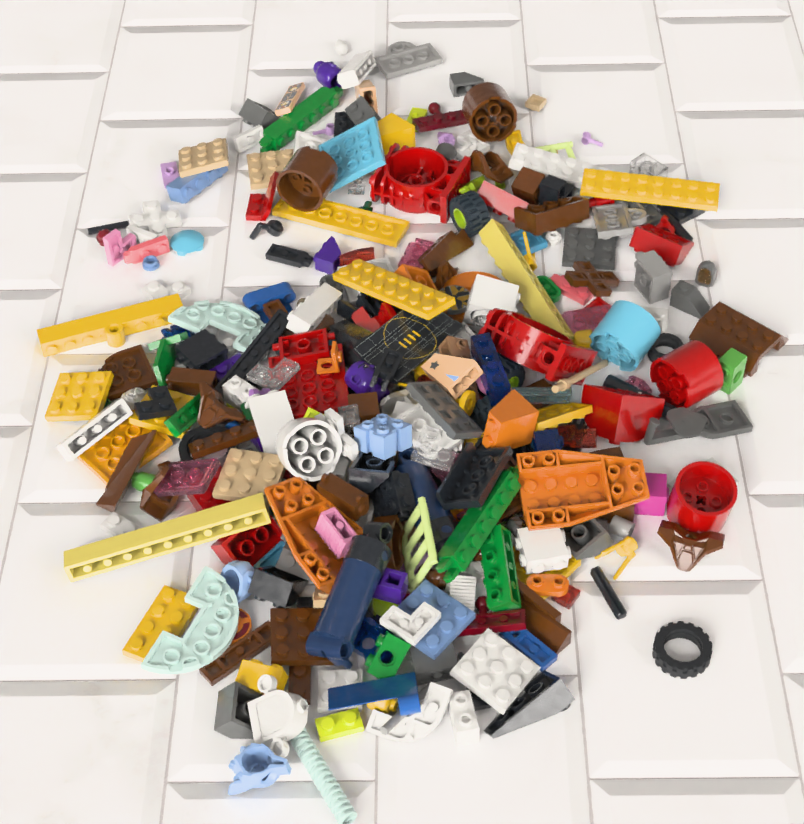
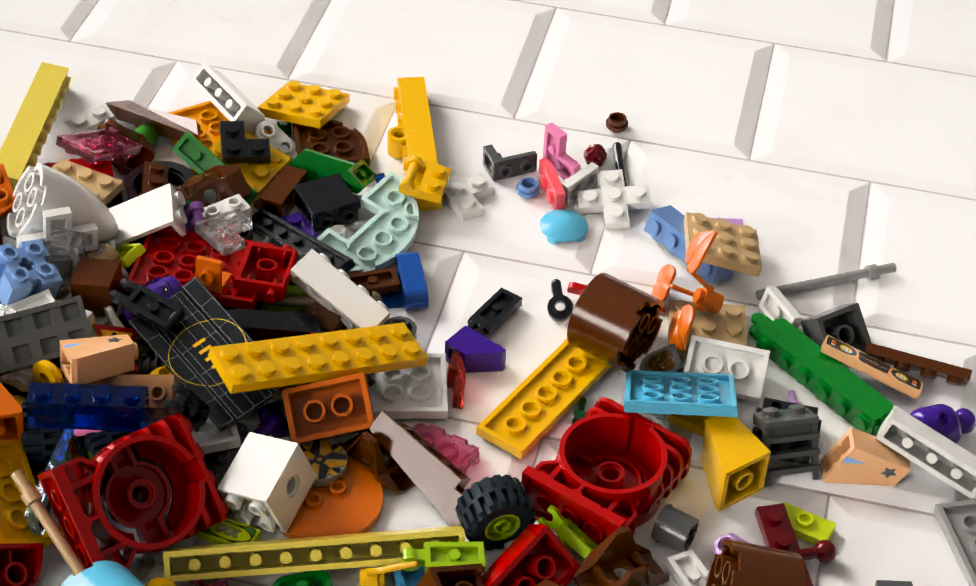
camera: 100 degrees right, 5 degrees down
none -> black hinge [163,383,210,433]
none -> yellow plate [399,156,452,204]
none -> lime plate [402,542,486,573]
none -> dark grey bracket [482,144,538,181]
none -> reddish brown plate [606,112,628,133]
none -> orange plant [651,231,724,351]
none -> light grey bar [756,262,897,300]
none -> reddish brown plate [864,342,972,386]

